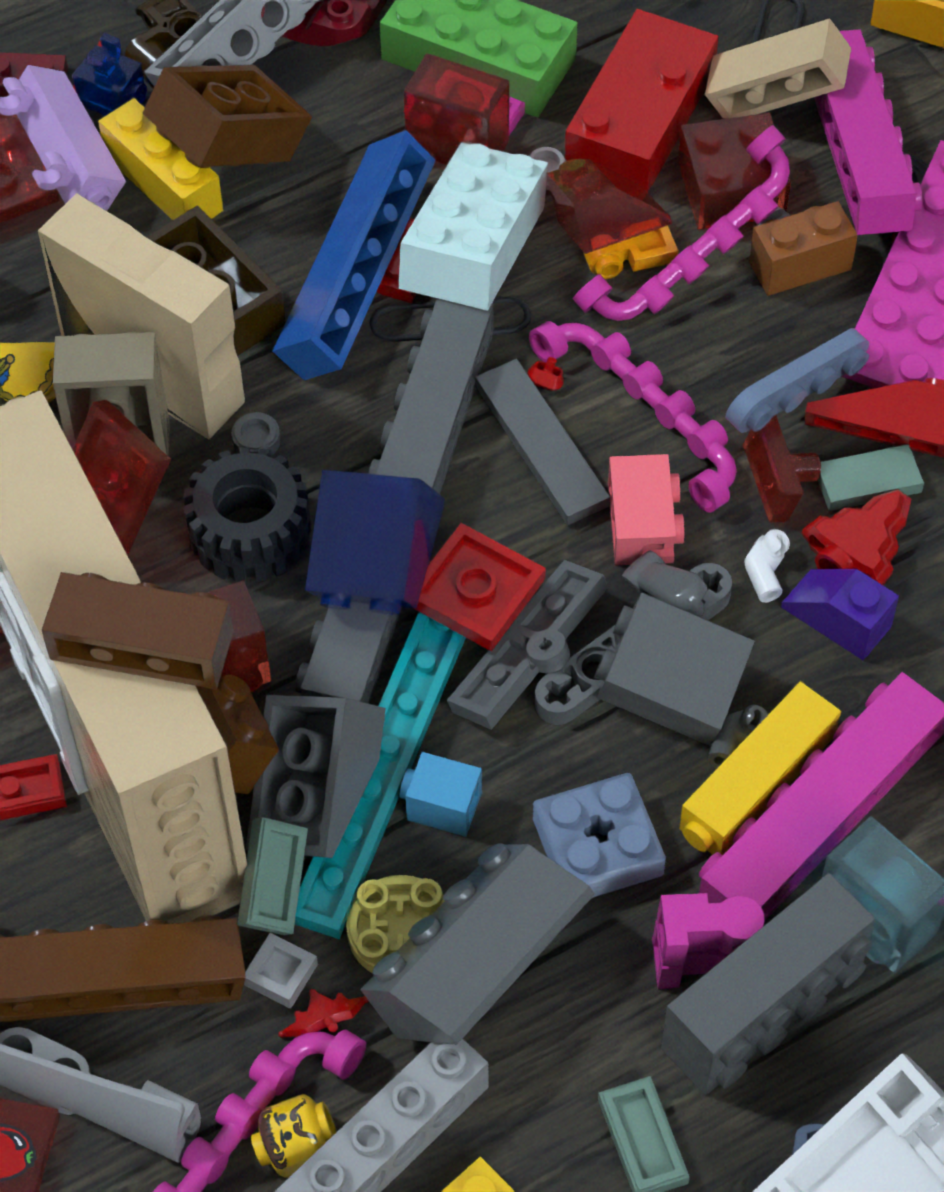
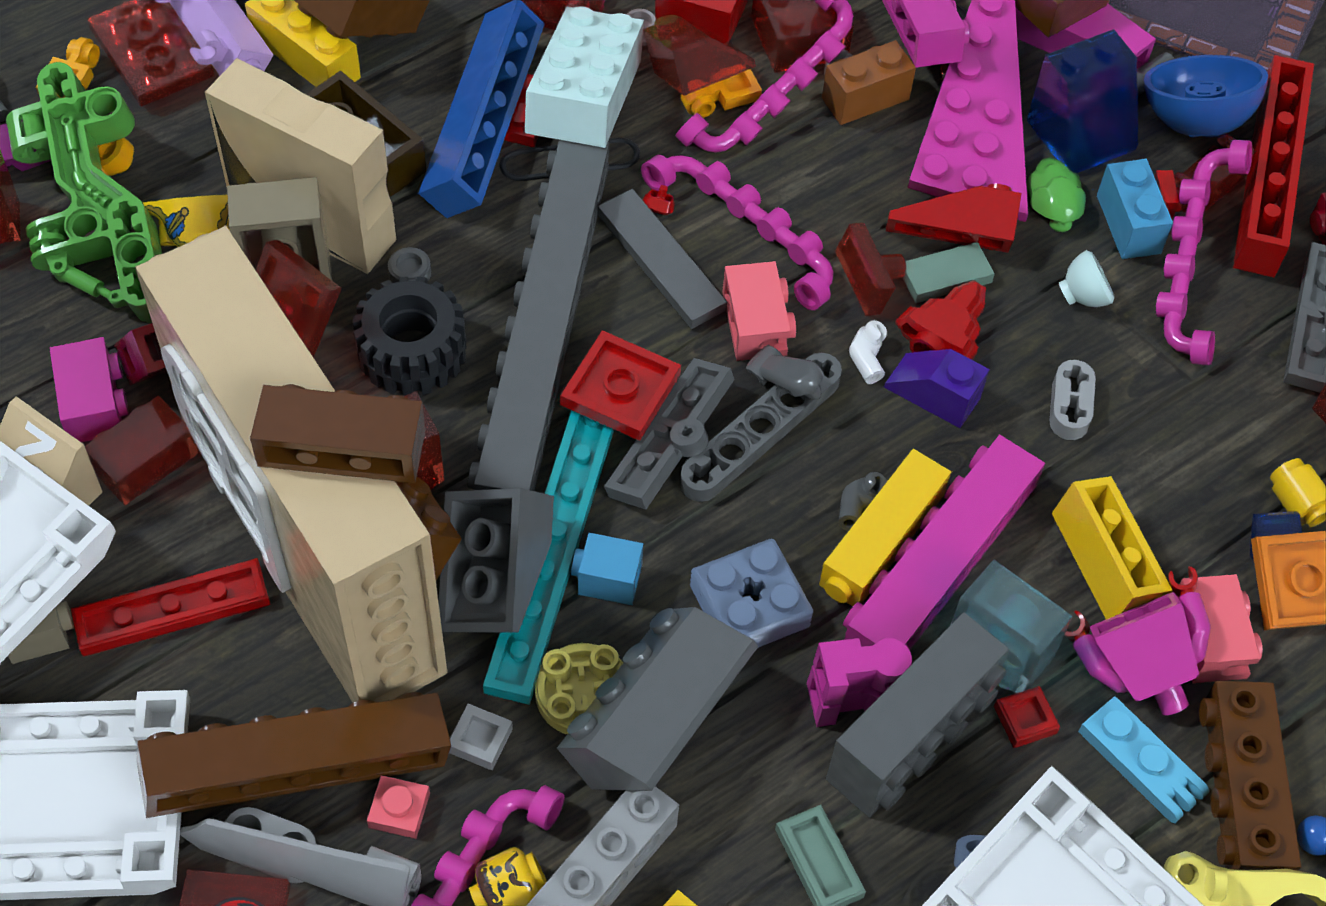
camera: 10 degrees left, 0 degrees up
sand green tile [237,817,308,935] -> none
red piece [278,989,369,1038] -> none
clear blue slope [305,470,445,615] -> none
dark grey brick [595,593,755,746] -> none
sand blue plate [725,328,869,433] -> none
none -> coral plate [367,775,430,839]
none -> red tile [994,686,1060,748]

